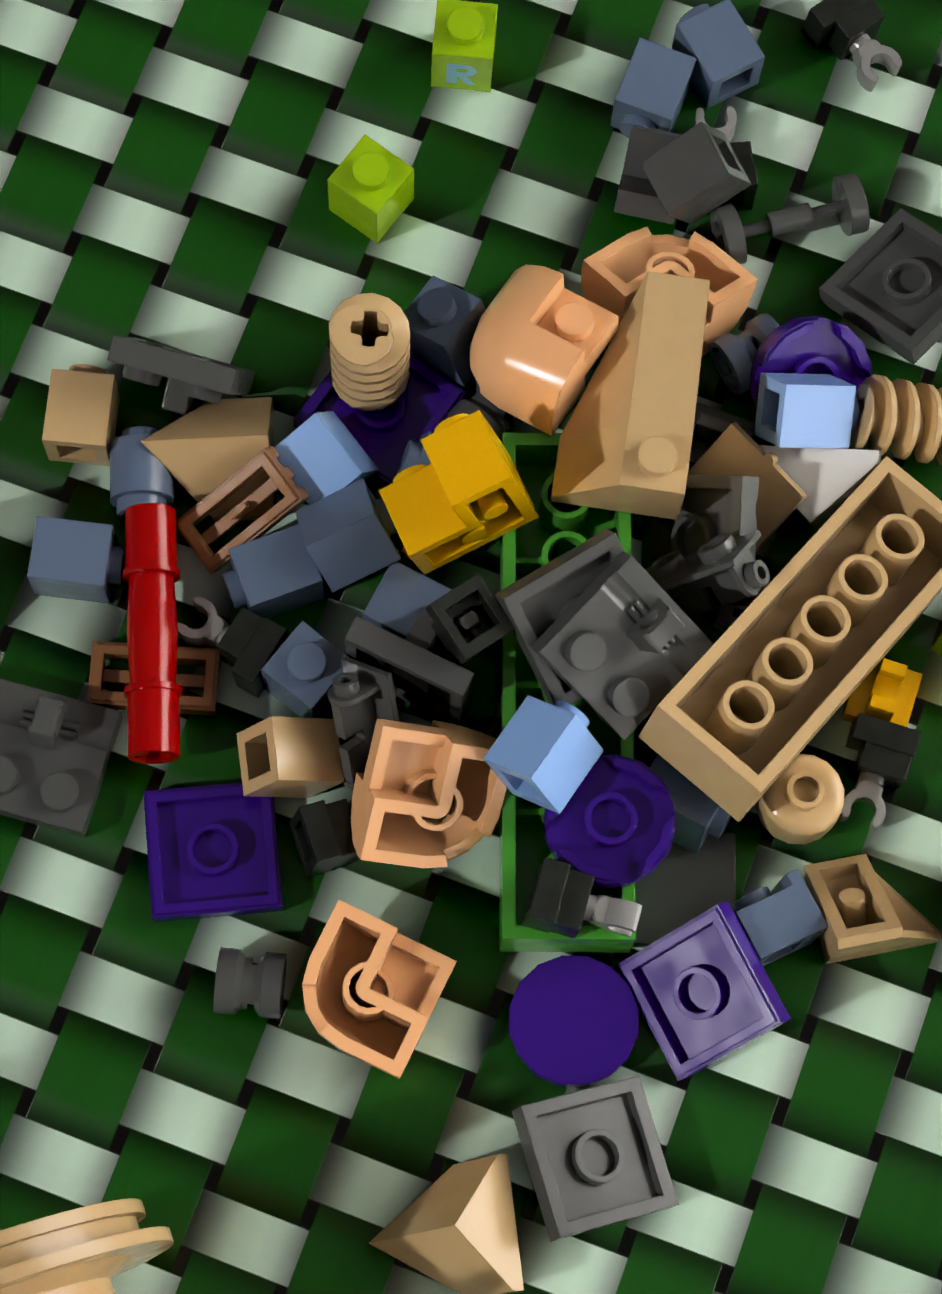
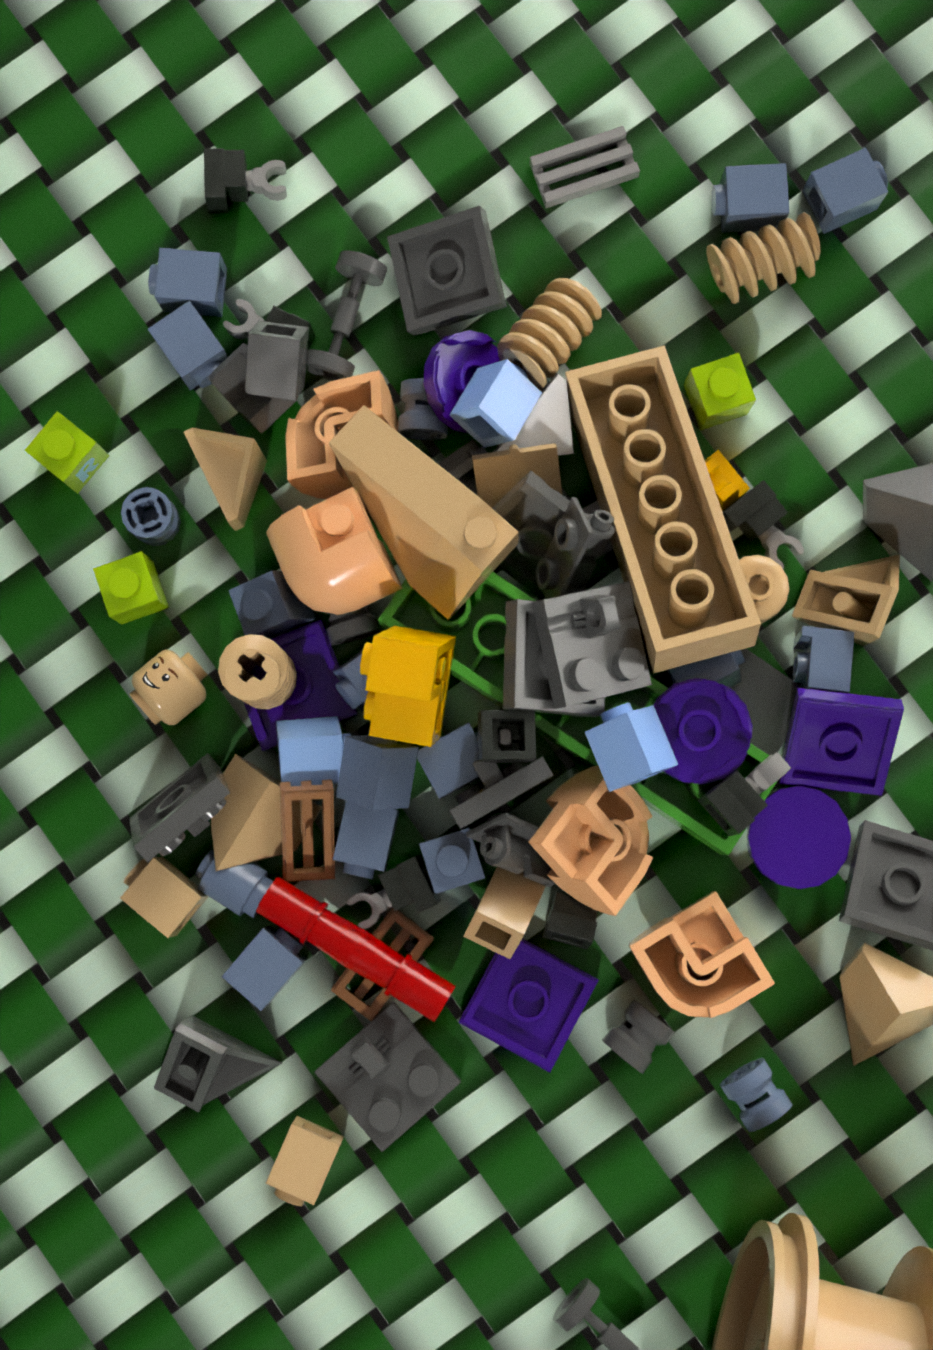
camera: 45 degrees left, 10 degrees up
none -> sand blue wheel [121,487,181,546]
none -> tan head [129,650,208,725]
none -> tan slope [184,427,267,531]
none -> sand blue wheel [720,1058,793,1132]

